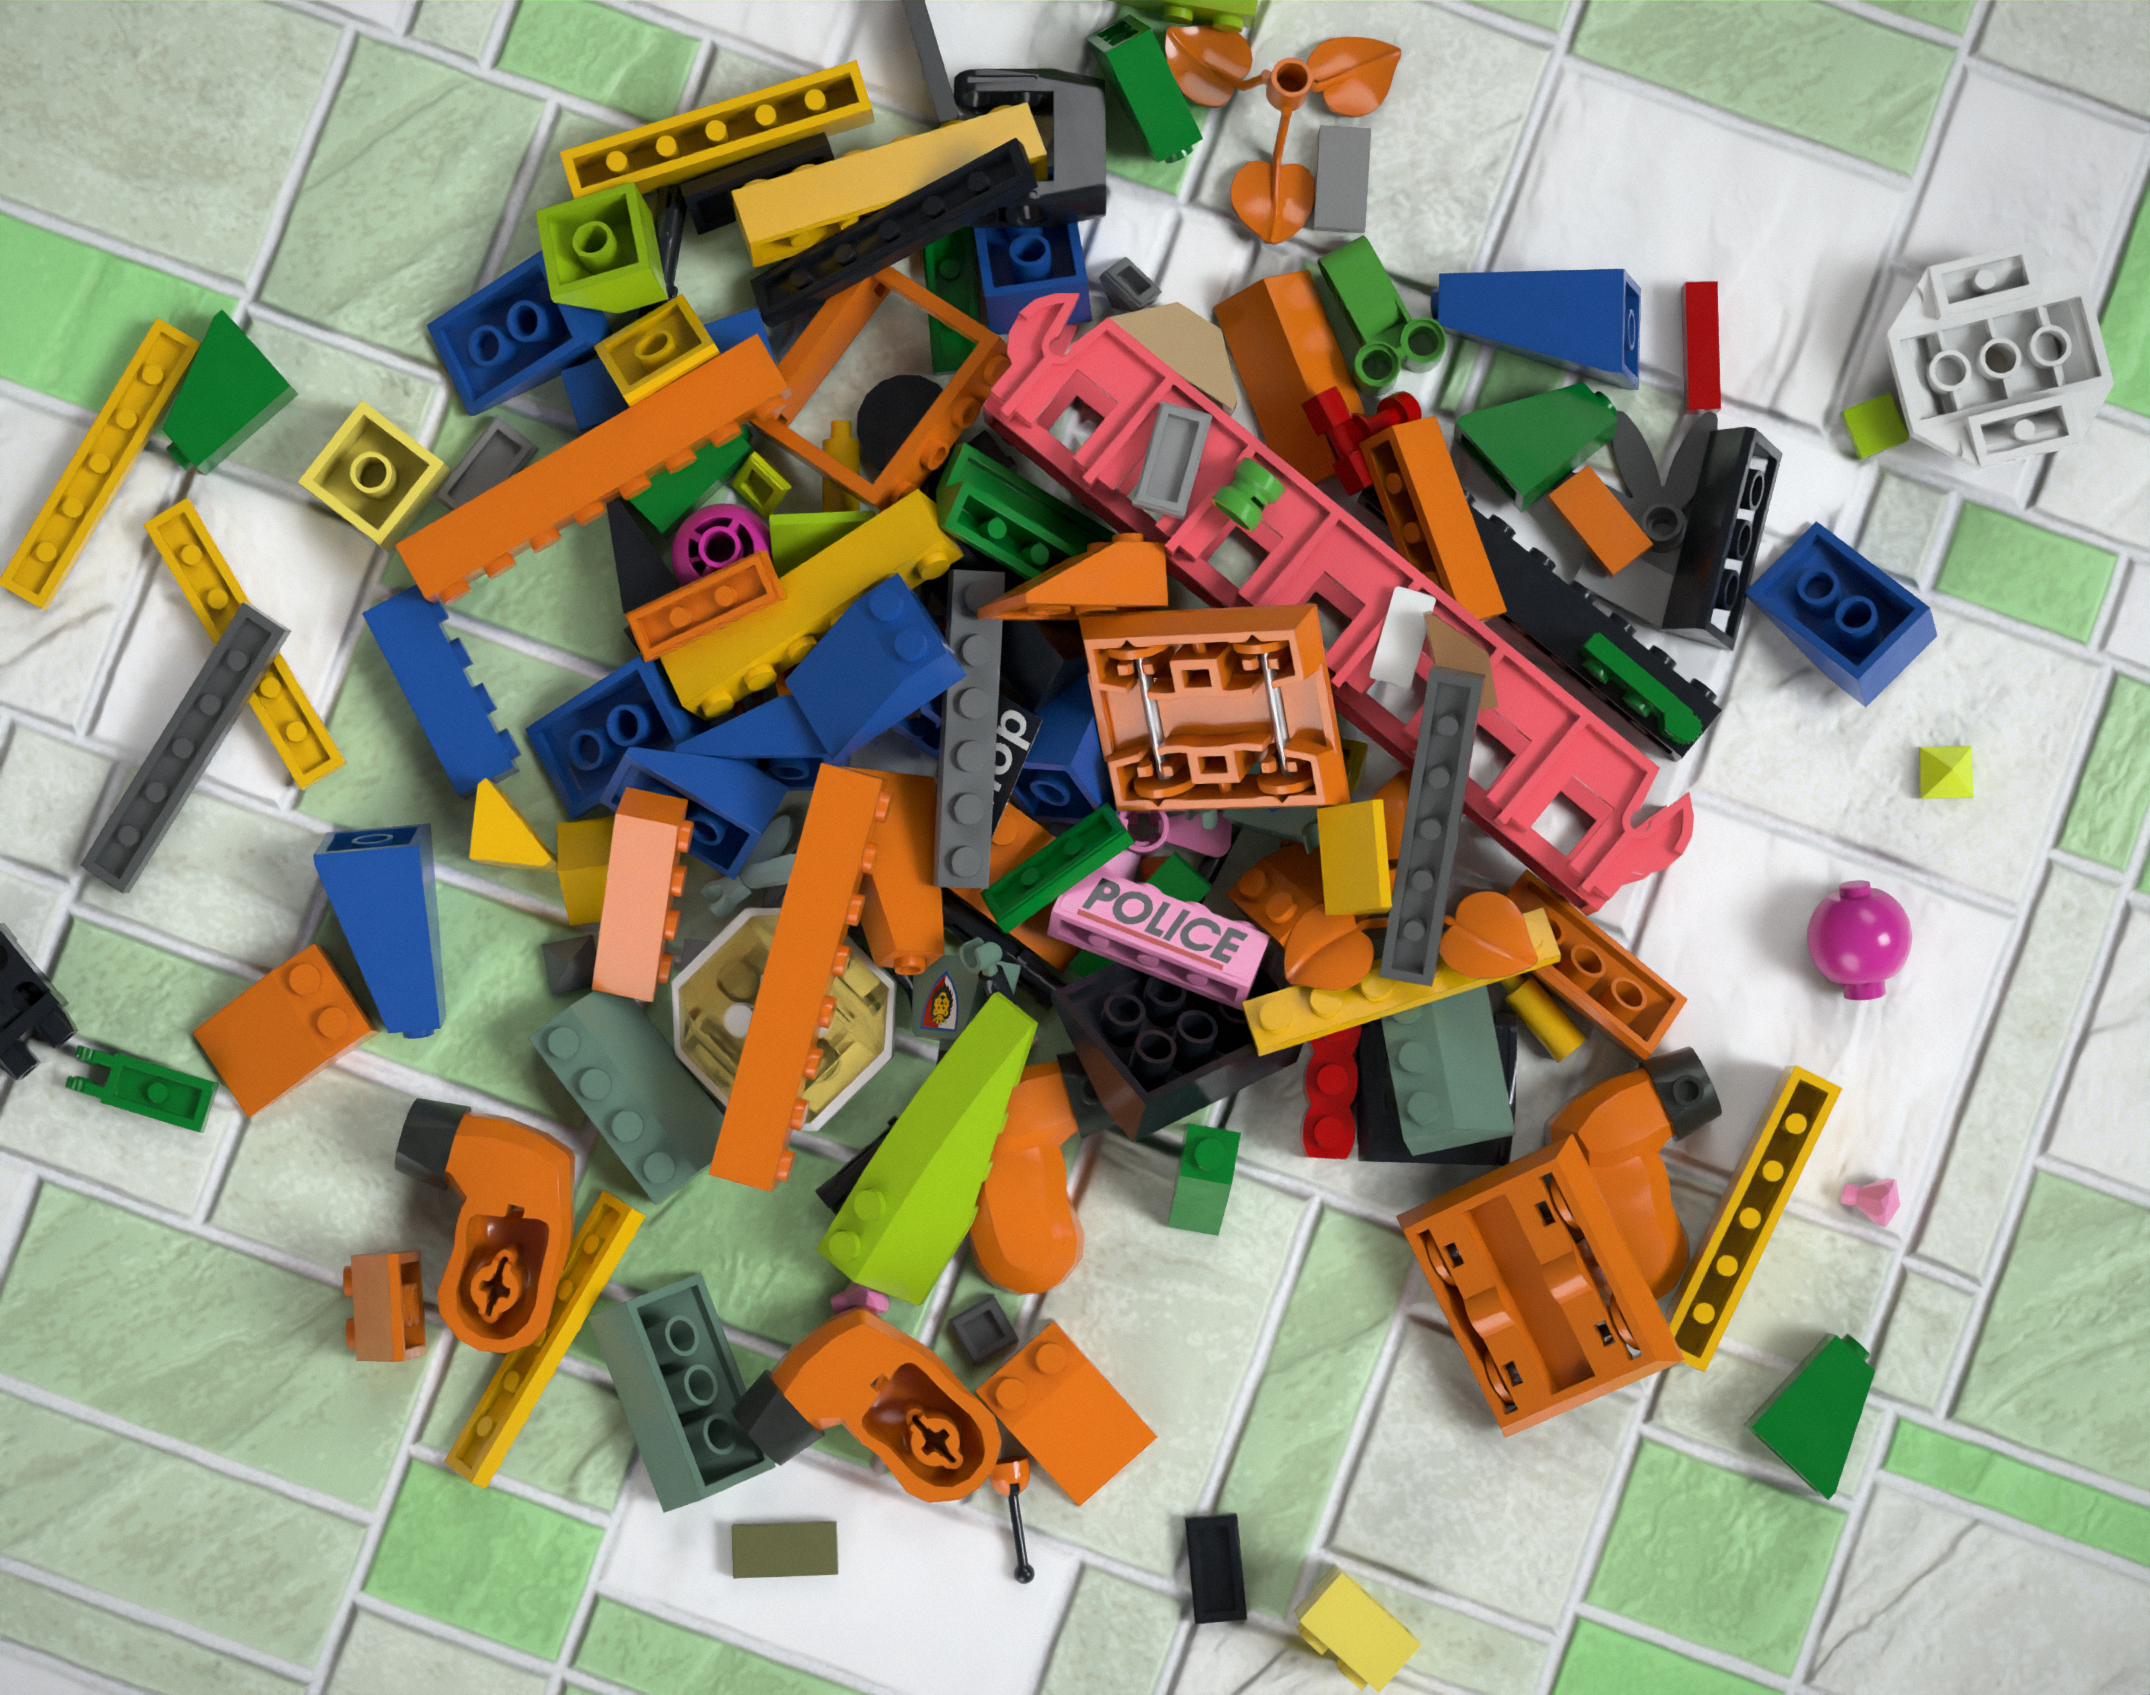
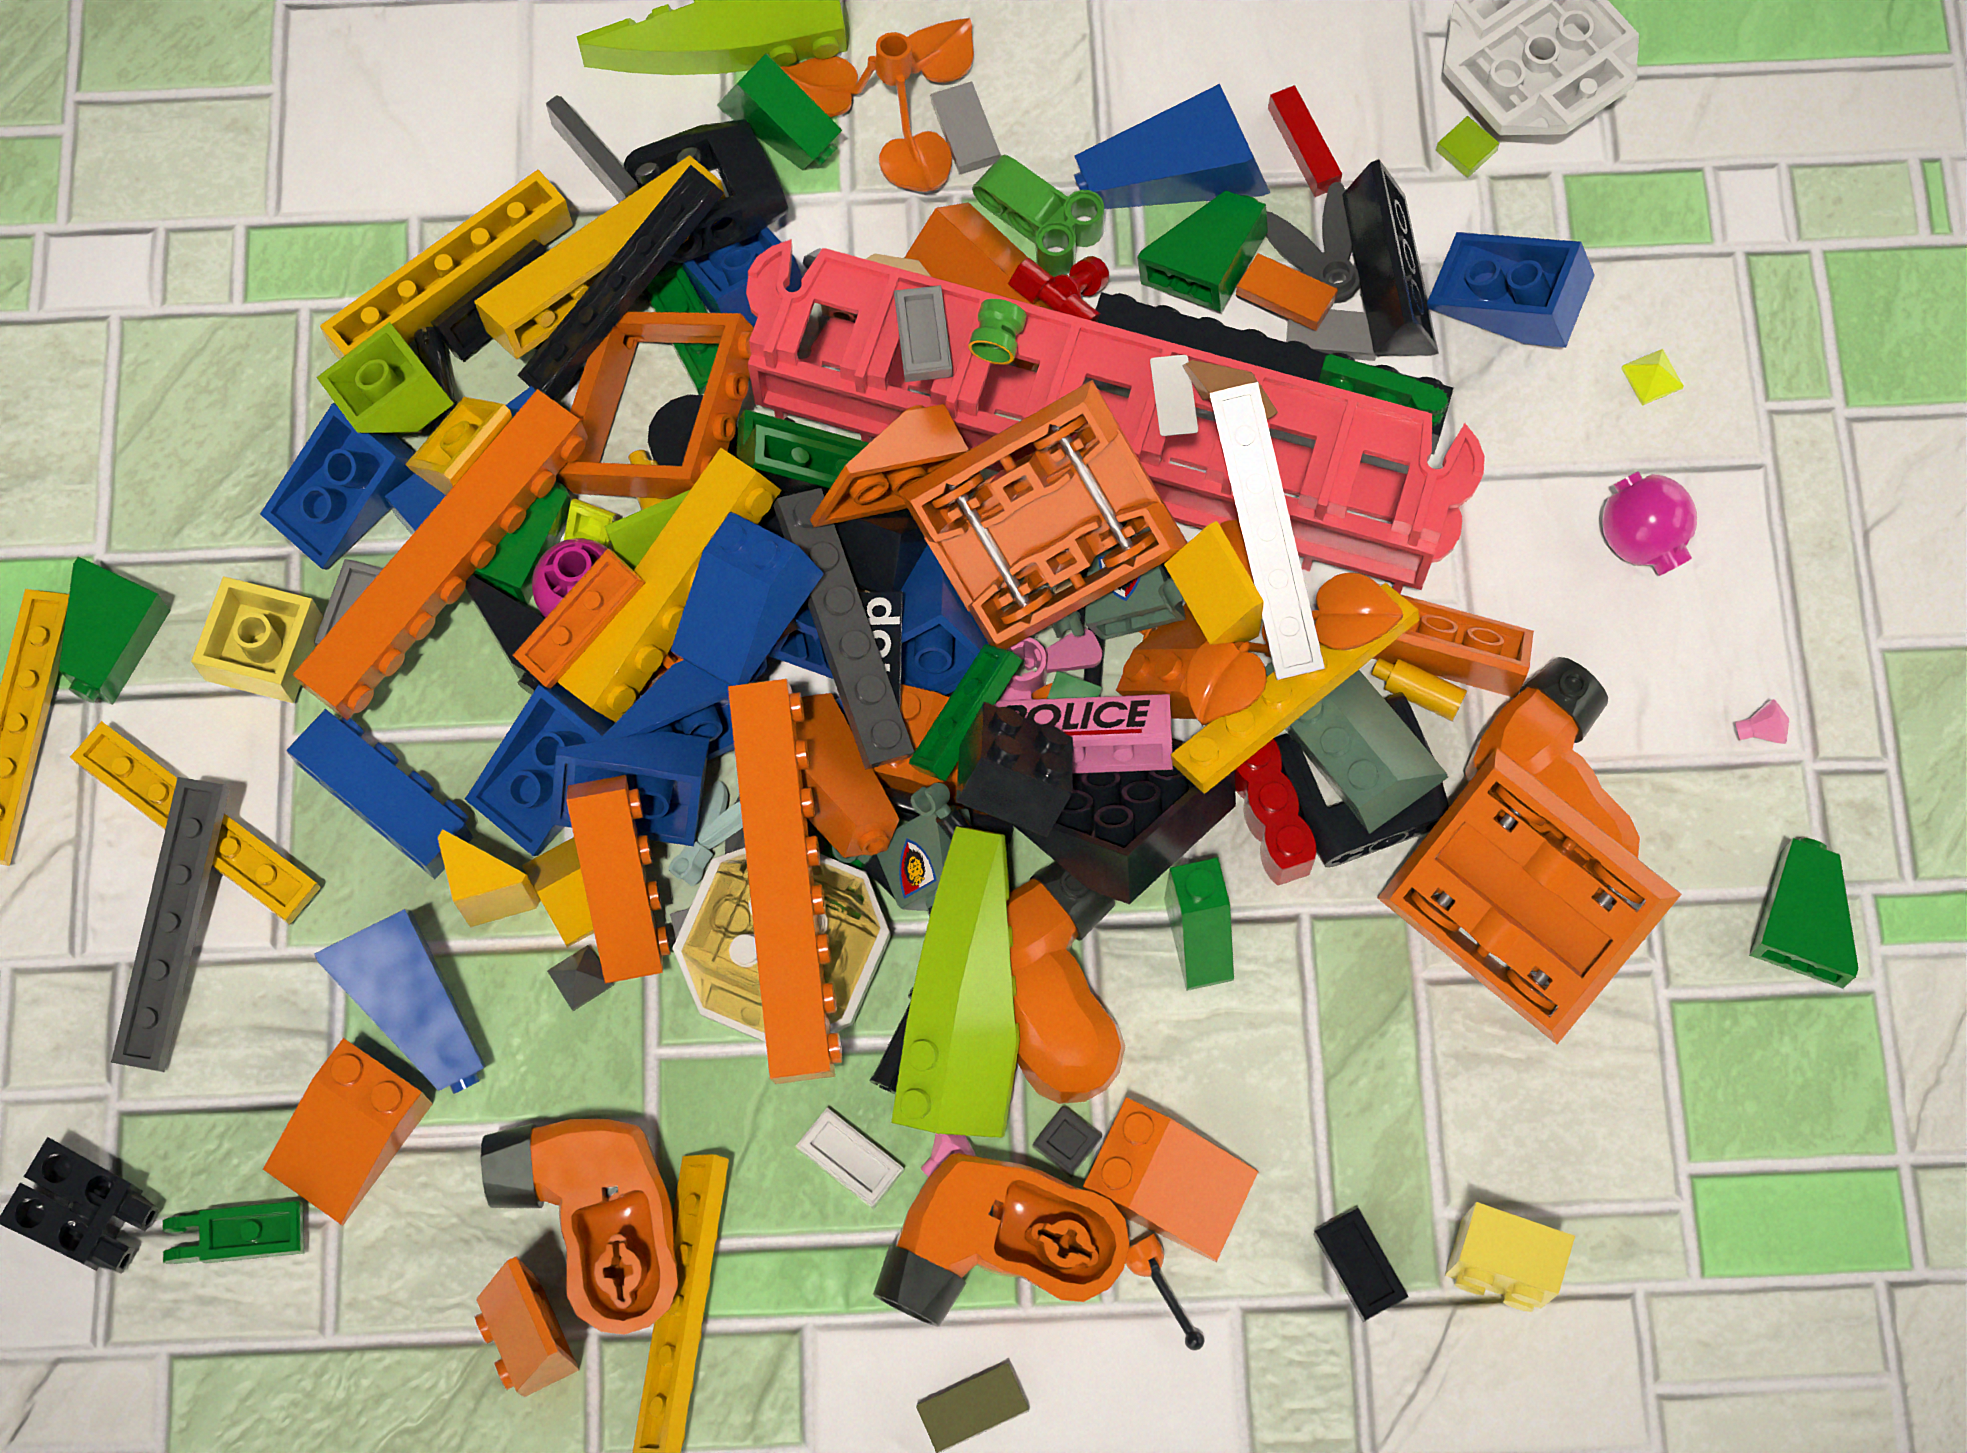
camera: 20 degrees left, 15 degrees down
sand green slope [528,990,724,1205] -> none
sand green slope [588,1272,776,1513] -> none
orange brick [1359,416,1507,623] -> none
yellow brick [1664,1065,1843,1373] -> none
none -> white tile [796,1108,904,1210]
none -> black brick [956,702,1073,837]

